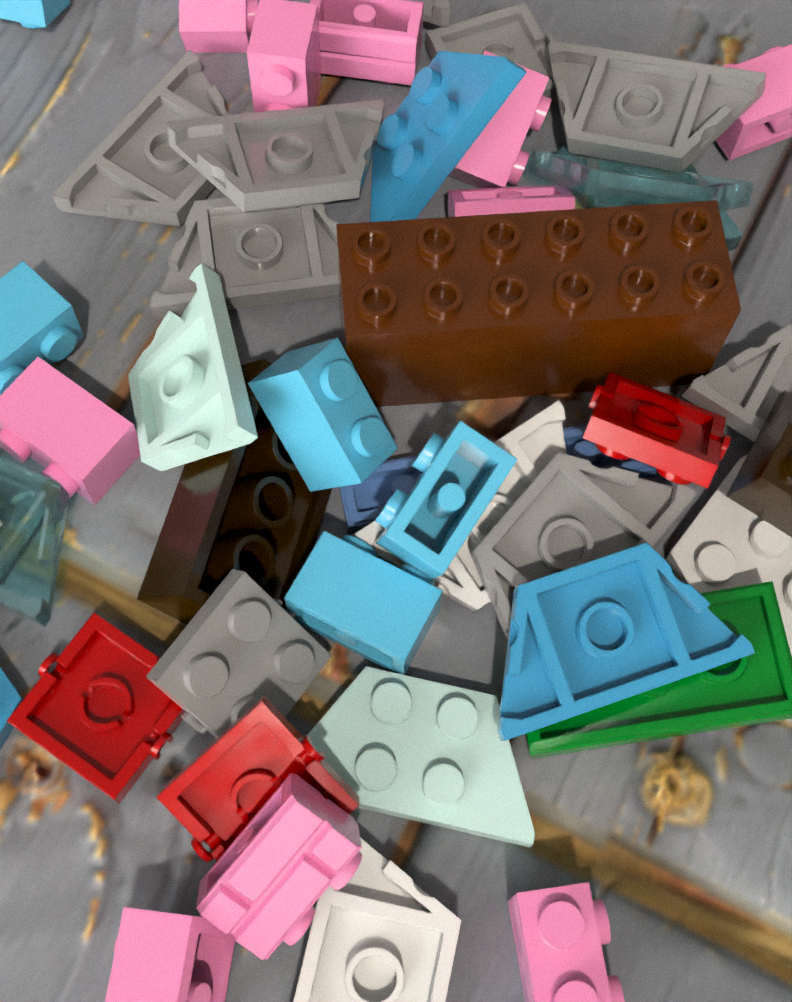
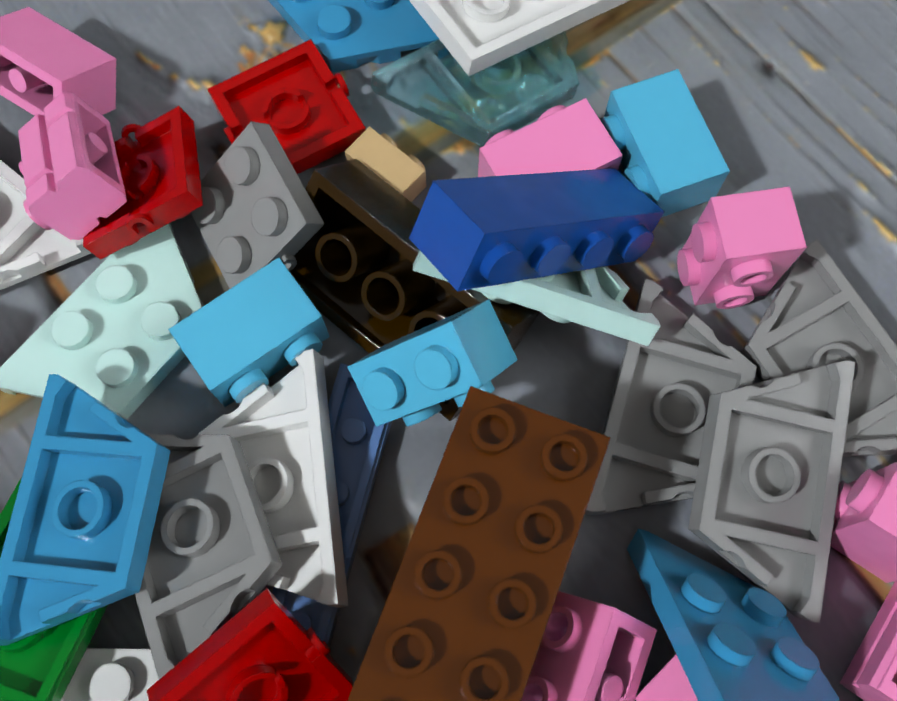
camera: 120 degrees right, 5 degrees up
medium azure brick [375,421,518,579] -> none
none -> tan piece [344,126,426,202]
none -> blue brick [409,168,665,291]
none -> bright pink brick [677,186,807,309]

